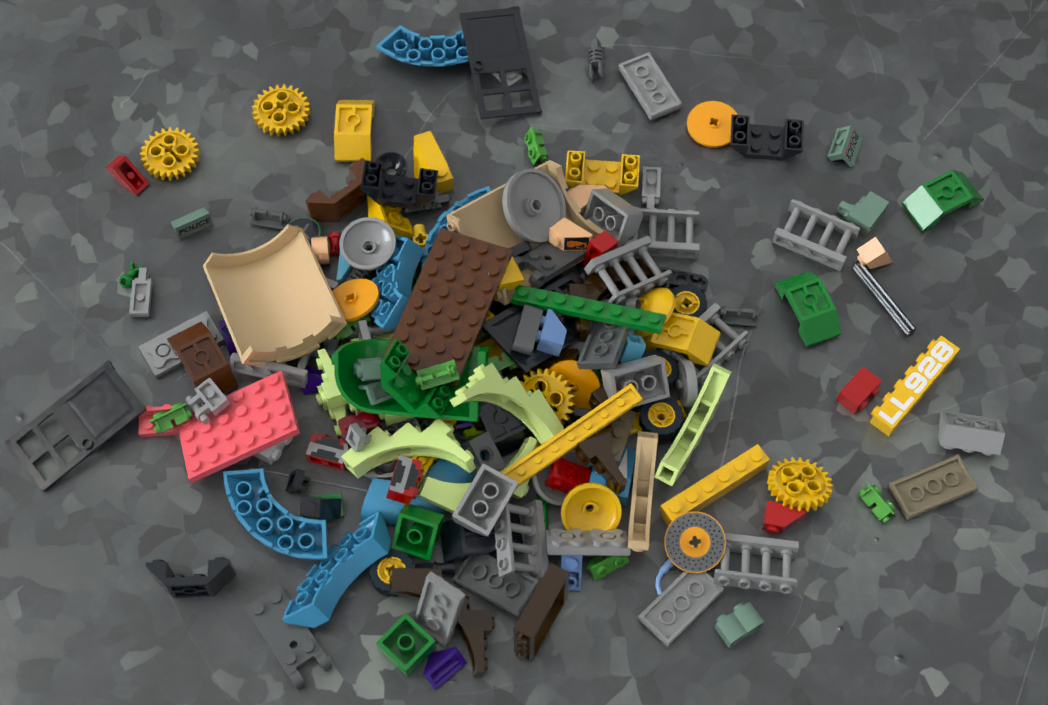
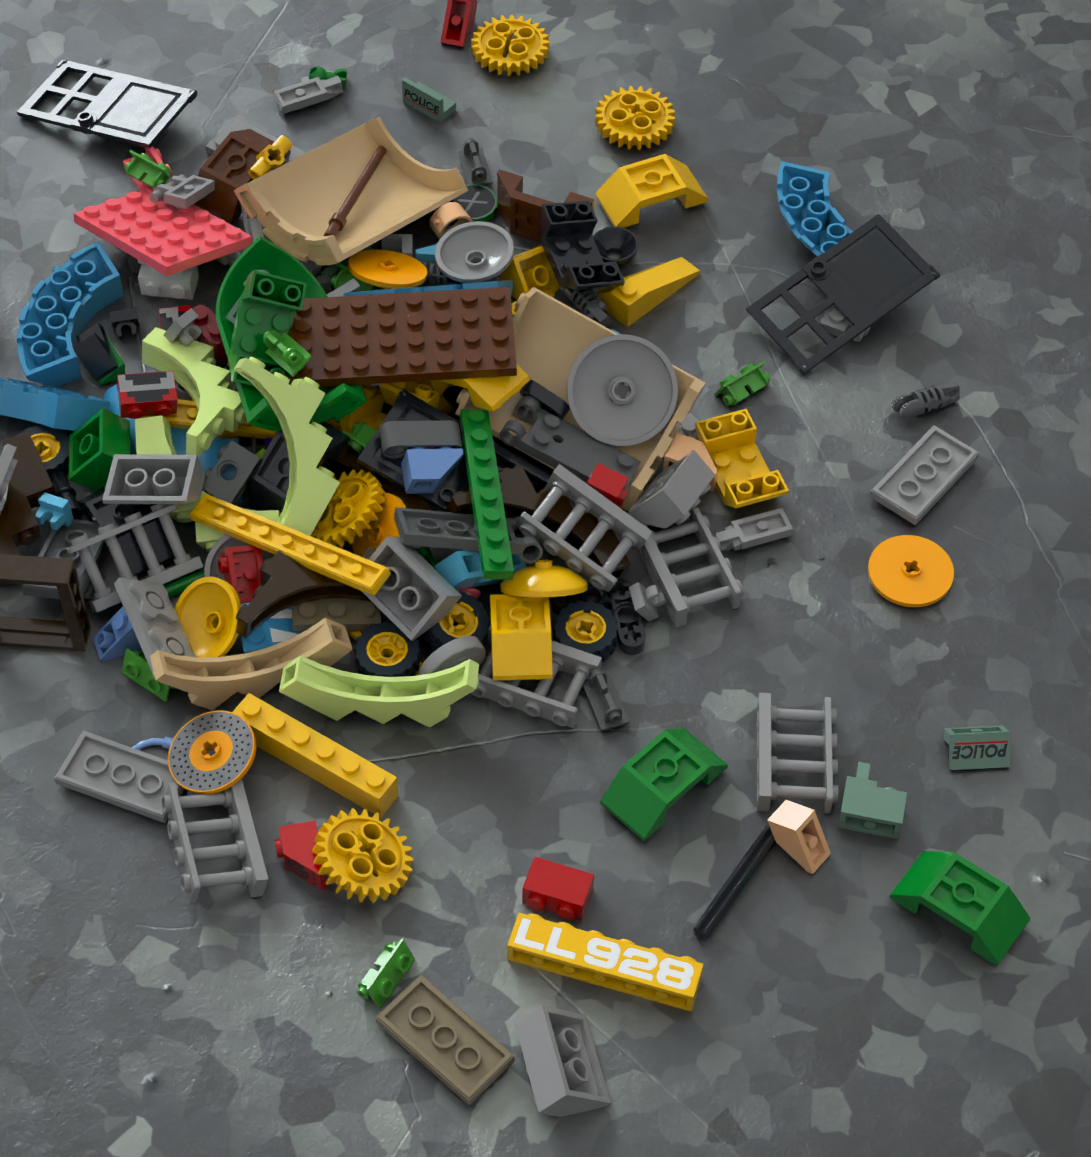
camera: 65 degrees right, 10 degrees down
light nougat slope [549,217,593,251] -> none
sand green brick [714,602,764,648] -> none
black slope [730,114,804,161] -> none
none -> medium azure tile [35,492,74,530]
none -> yellow axle [248,135,292,180]
none -> reddish brown bar [324,146,387,236]
none -> light grey tile [629,582,667,622]

